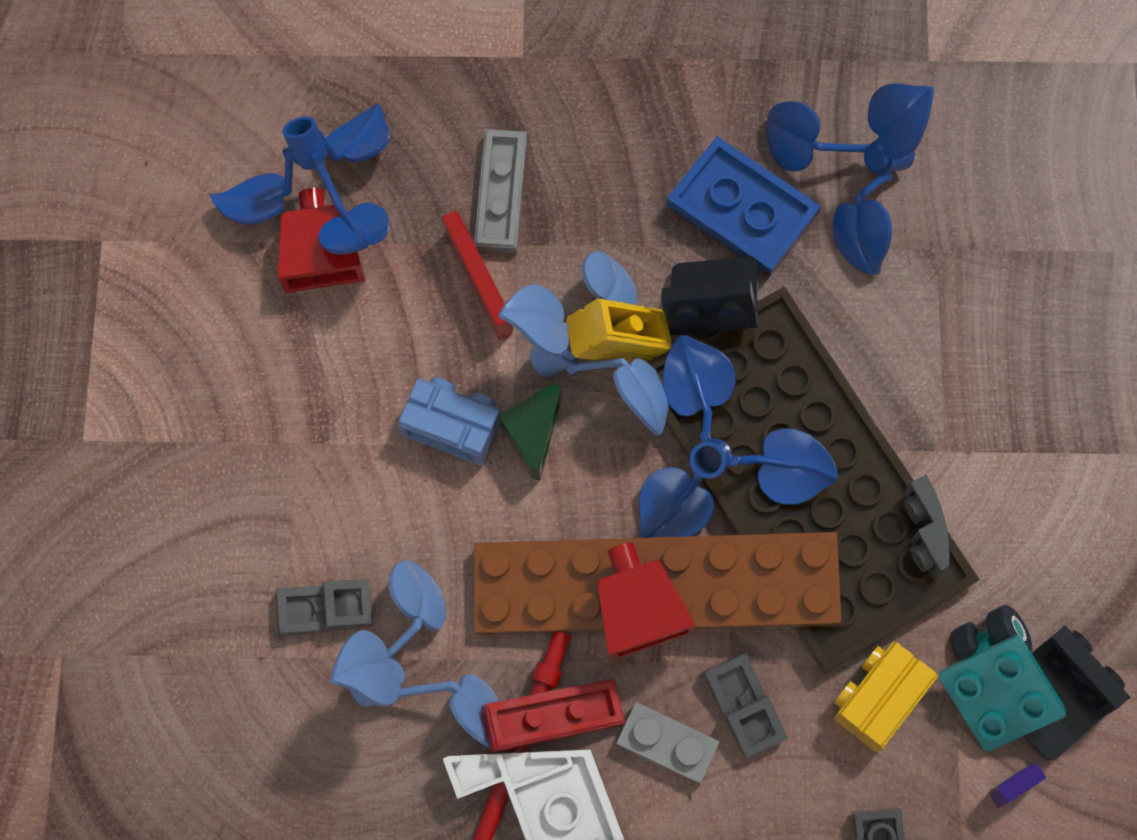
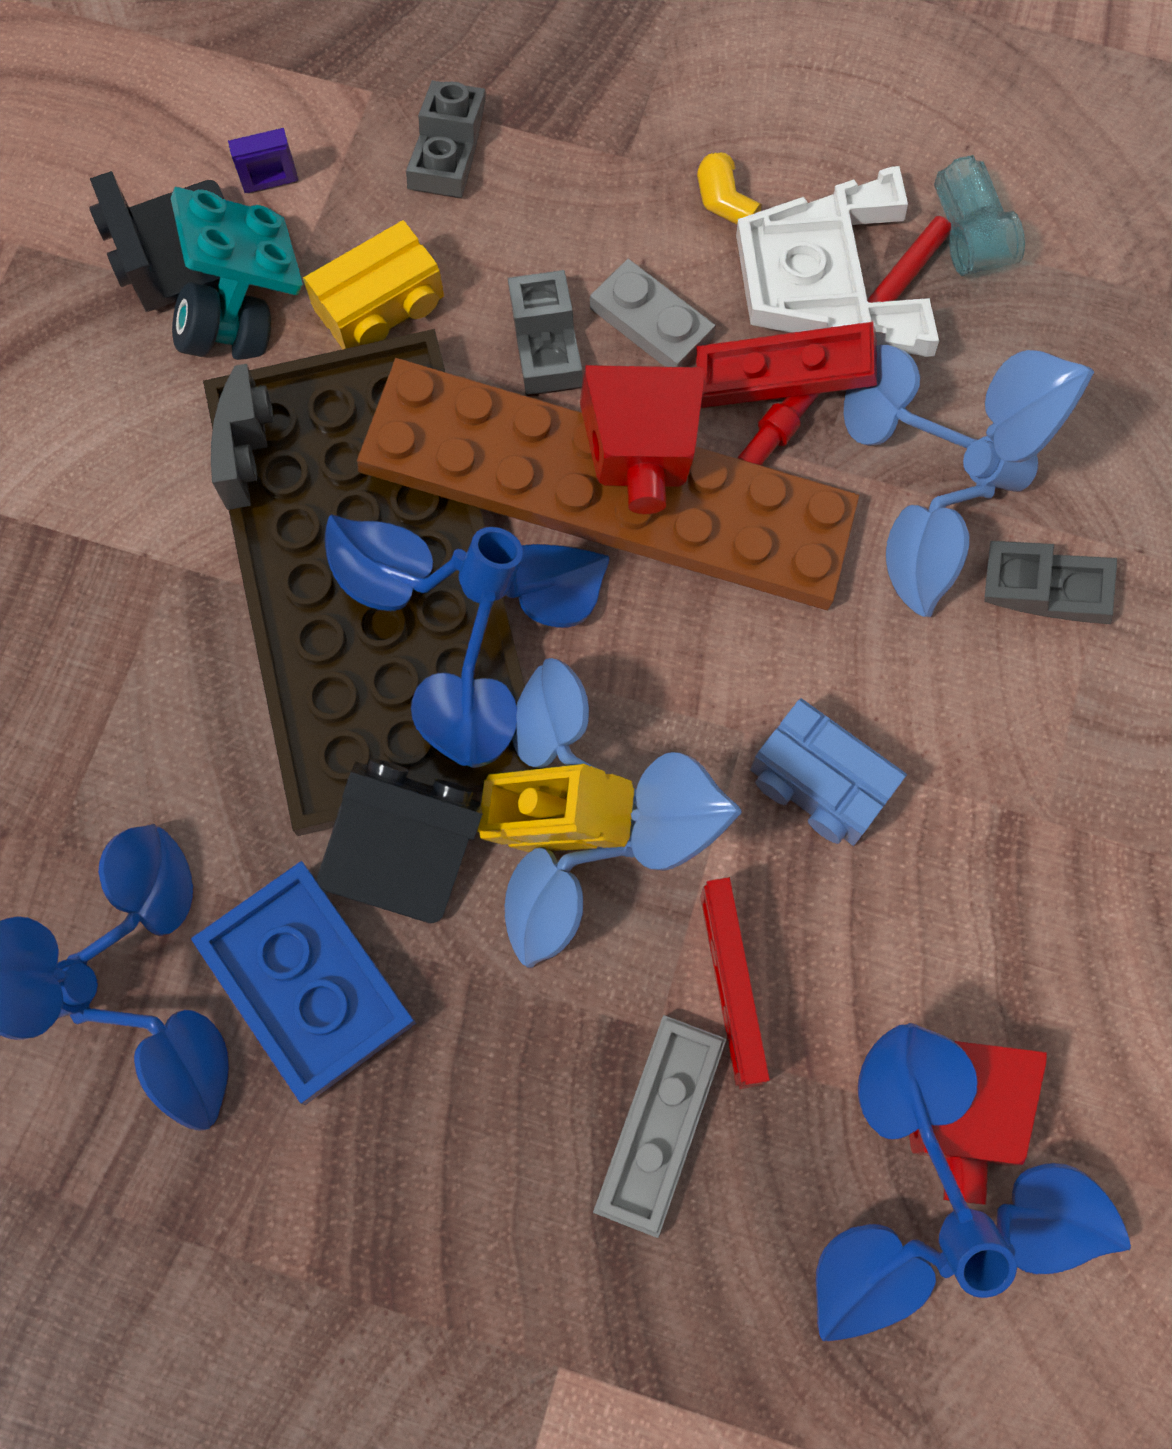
camera: 165 degrees left, 0 degrees up
dark green slope [498,384,562,481] -> none

